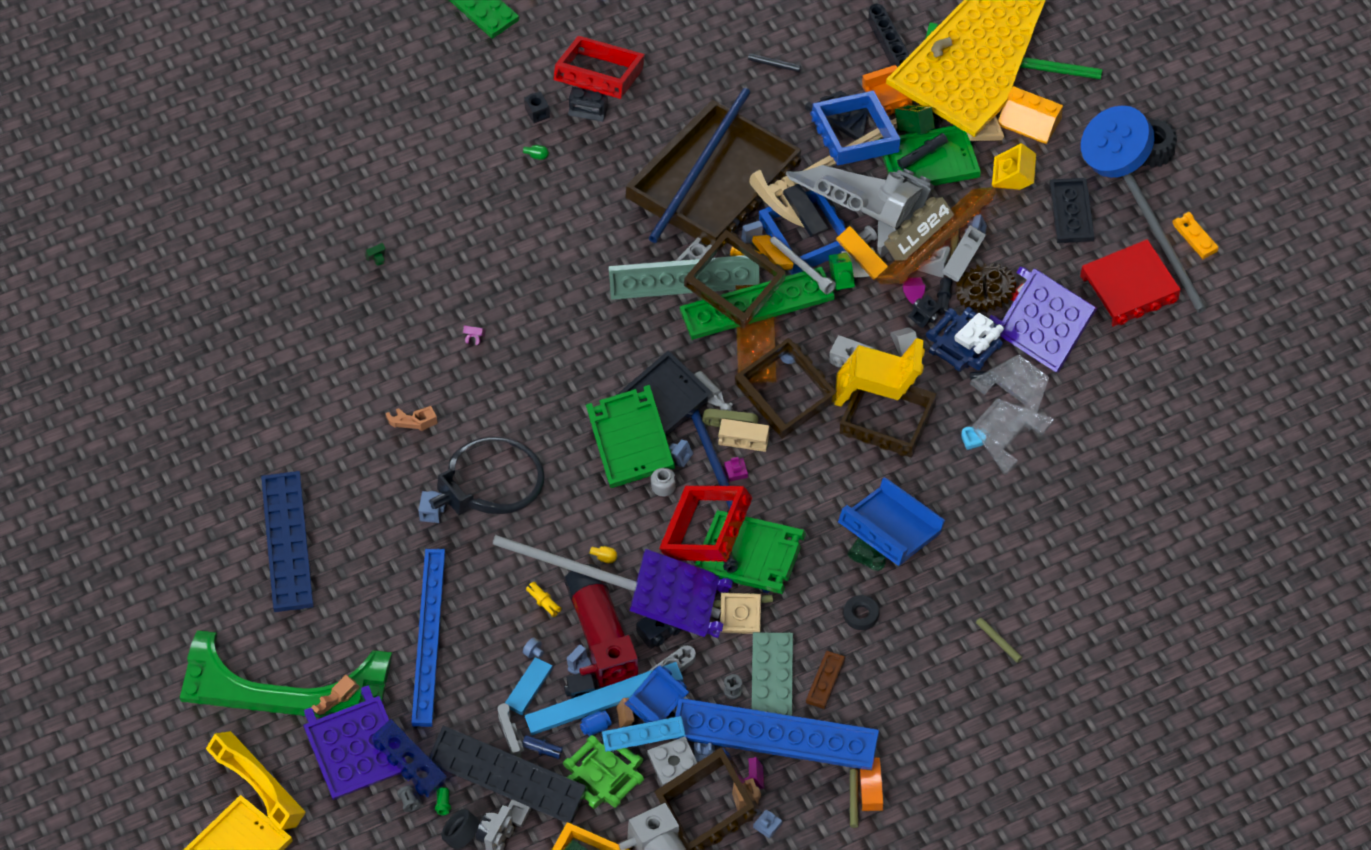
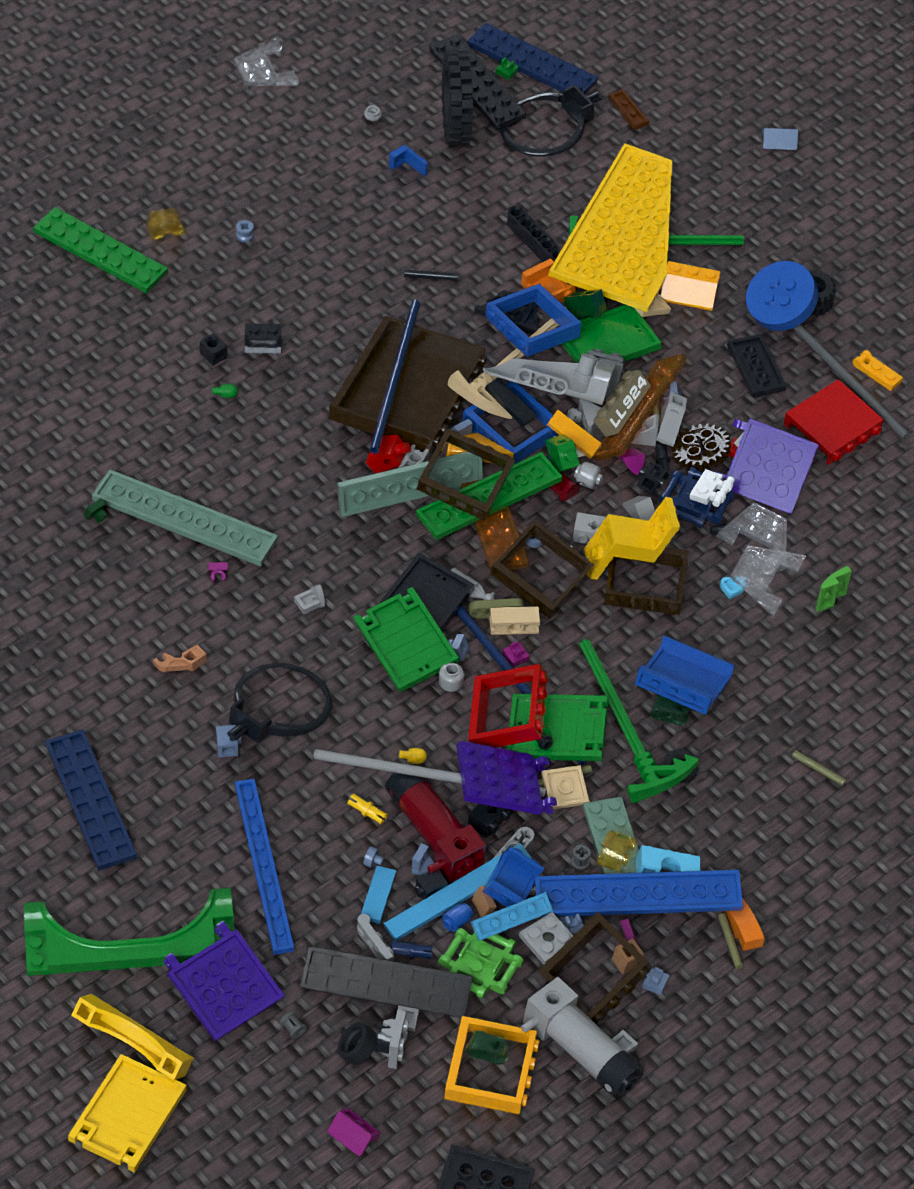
camera: 20 degrees left, 5 degrees down
nougat piece [311,675,360,715] -> none
clear blue brick [372,719,447,798] -> none
green pin [435,788,451,815] -> none
red window [553,36,645,99] -> none
light grey piece [770,237,836,294] -> none
reddish brown tile [806,650,845,709] -> none
black pin [897,133,948,170] -> none
dark tan arm [931,37,952,58] -> none
yellow slope [992,143,1036,190] -> none
none -> sand green plate [92,470,278,567]
none -> light grey tile [294,585,325,614]
none -> red torso [365,435,411,474]
none -> dark red tile [549,474,579,502]
none -> light grey head [574,462,603,489]
none -> green piece [579,639,699,803]
none -> clear yellow cylinder [596,830,637,872]
none -> medium azure arch [636,845,700,873]
none -> bright green slope [816,566,852,612]

